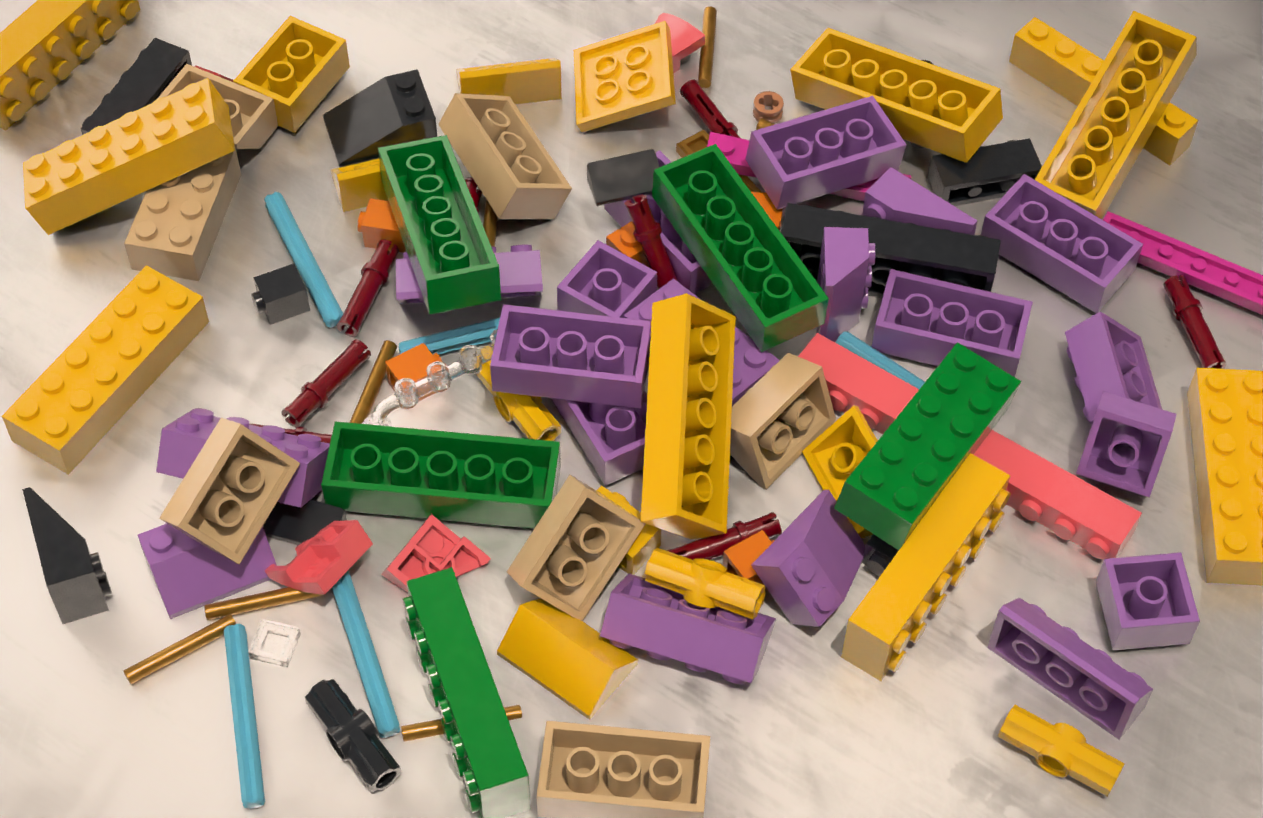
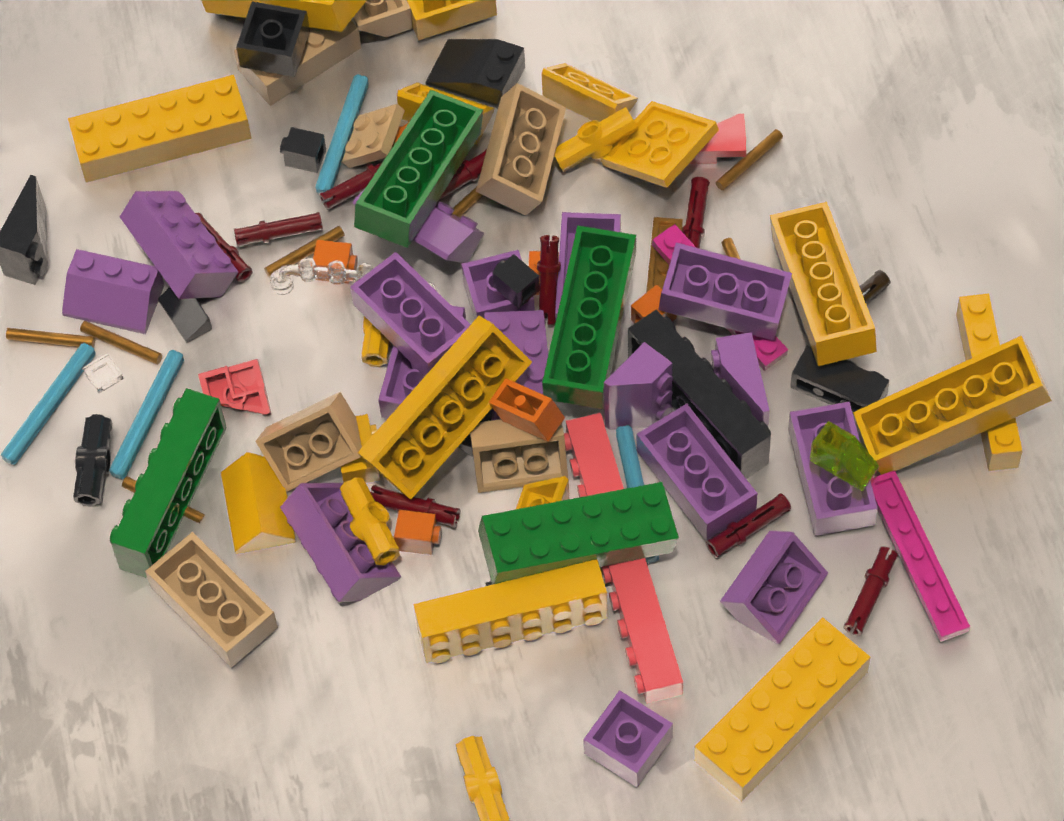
camera: 45 degrees right, 5 degrees up
tan slope [159,418,300,564] -> none
coral slope [265,520,373,595] -> none
green brick [321,421,561,529] -> none
medium azure axle [399,318,500,355] -> none
black slope [587,149,659,206] -> none
medium lavender slope [751,490,865,627] -> none
nougat bush [753,91,784,124] -> none
medium lavender slope [987,598,1153,740] -> none
medium lavender brick [1076,391,1177,498] -> none
none -> black brick [236,1,310,77]
none -> tan plate [342,104,405,168]
none -> orange brick [489,378,565,442]
none -> black brick [492,254,540,309]
none -> yellow piece [554,107,639,172]
none -> dark red pin [706,493,791,558]
none -> clear neon green slope [810,421,879,491]

